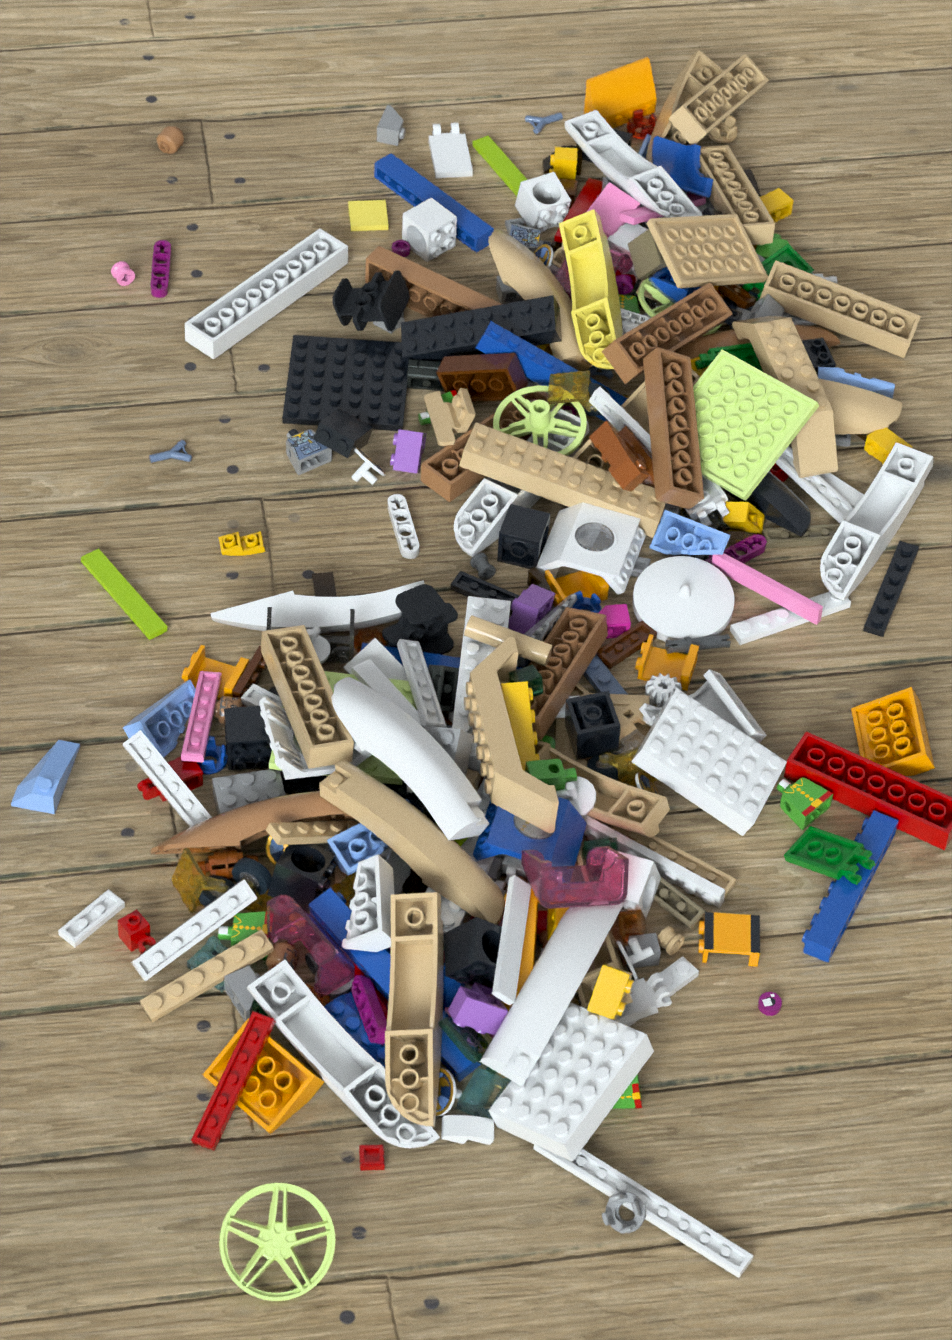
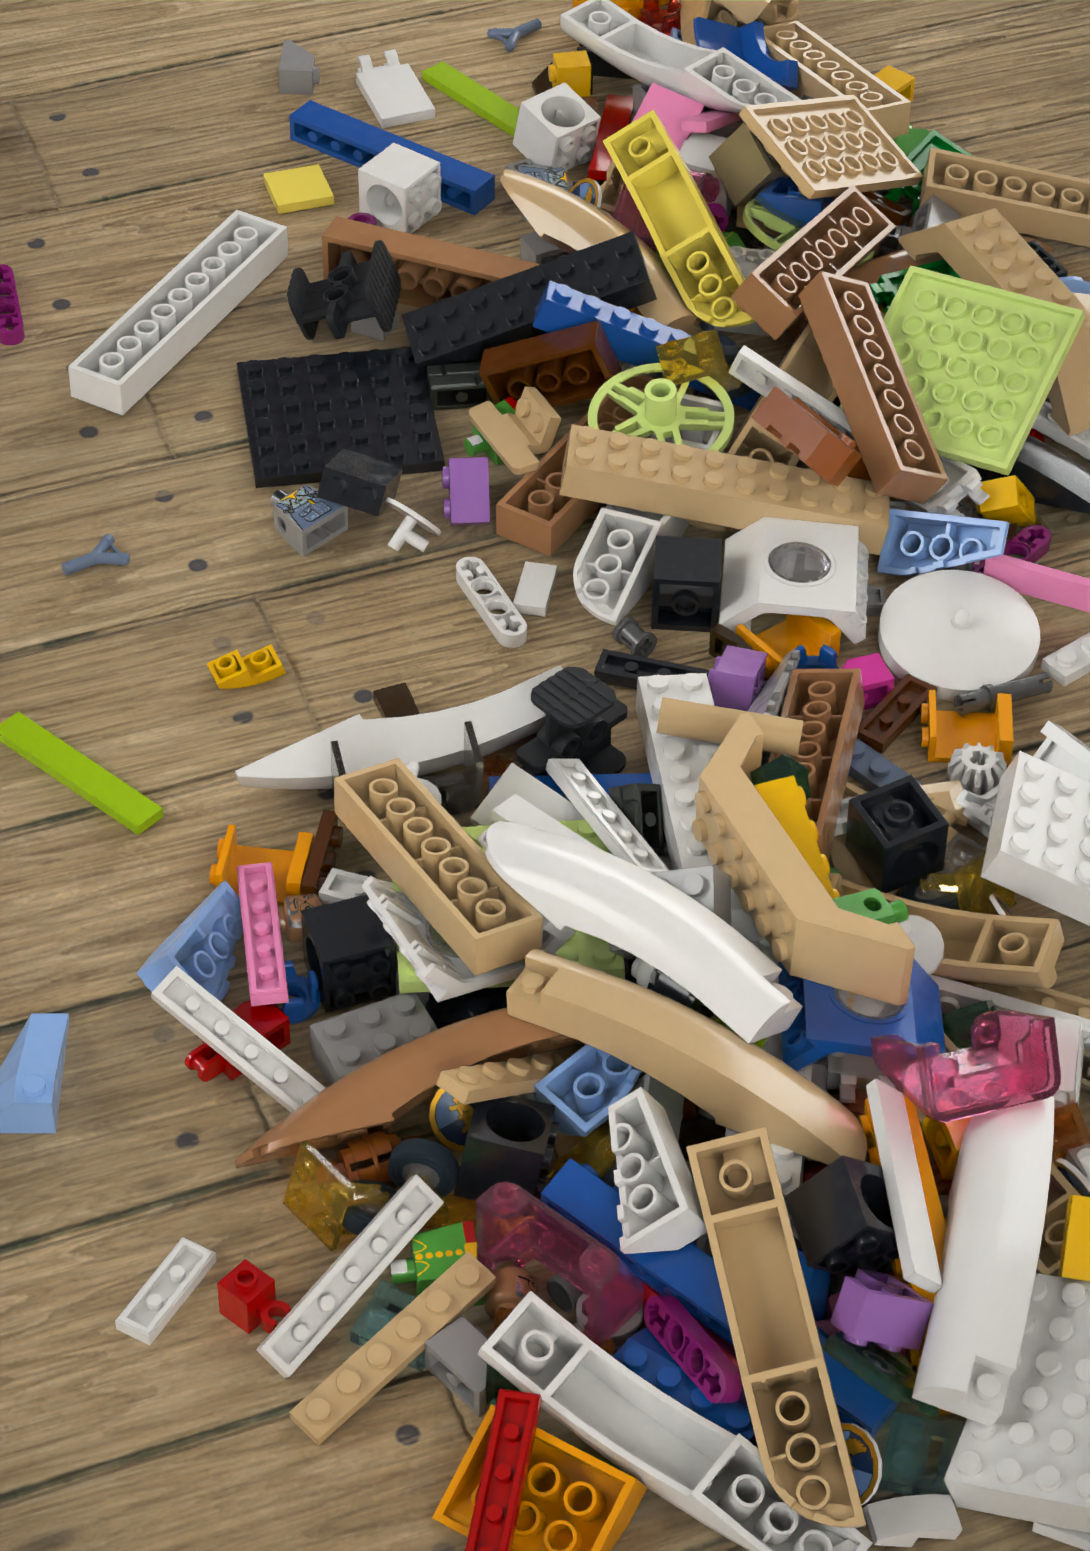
camera: 10 degrees left, 5 degrees down
none -> white tile [513,561,558,617]

